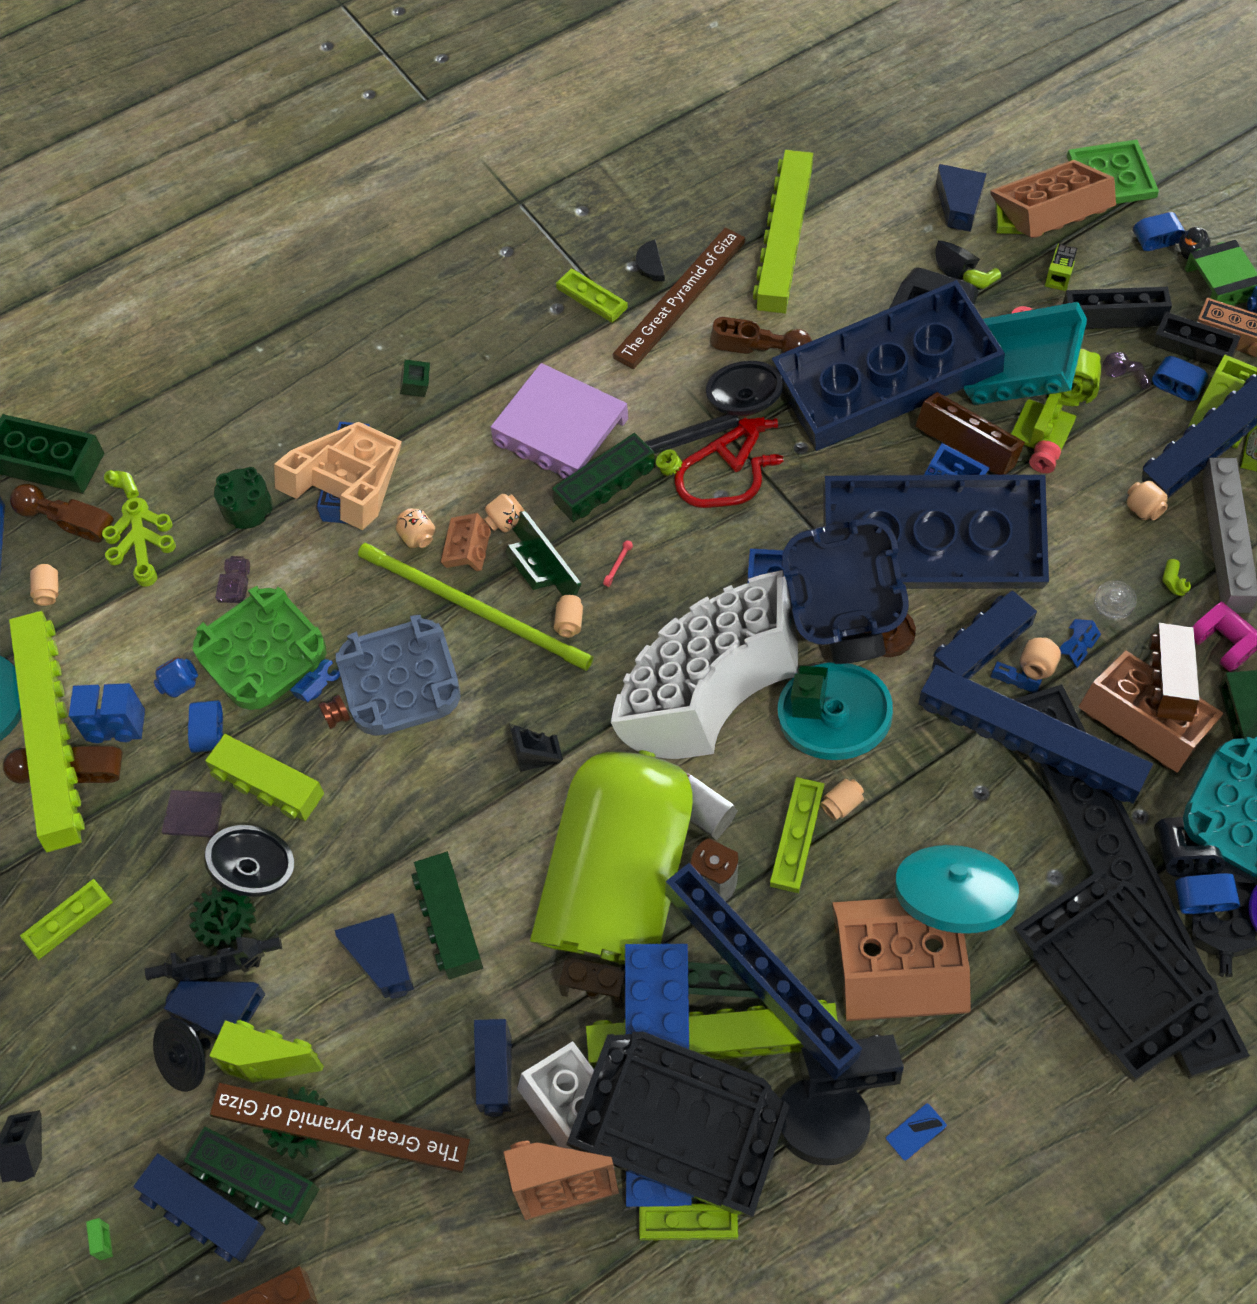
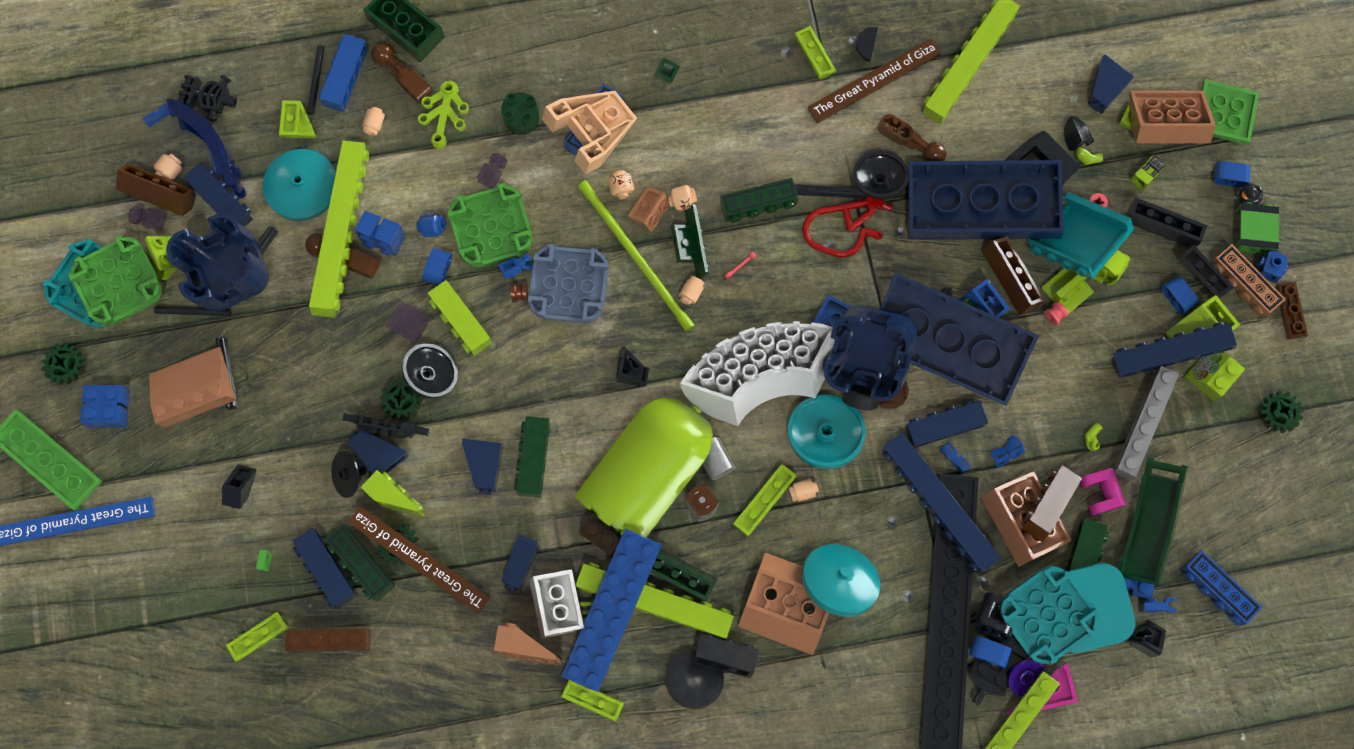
camera: 20 degrees right, 15 degrees up
lime tile [20,879,113,960] -> none
lime arm [104,470,139,499] -> none
lavender panel [491,363,628,479] -> none
black slope [566,1031,789,1218] -> none
lime bush [656,449,682,476] -> none
dark blue brick [665,863,862,1080] -> none
dark green arch [791,665,828,720] -> none
blue sticker [886,1103,947,1161] -> none
black slope [1014,869,1225,1082] -> none
light nougat head [1020,637,1061,679] -> none
clear plate [1094,581,1137,620] -> none
plate [1102,352,1151,389] -> none
light nougat head [1127,481,1168,520] -> none

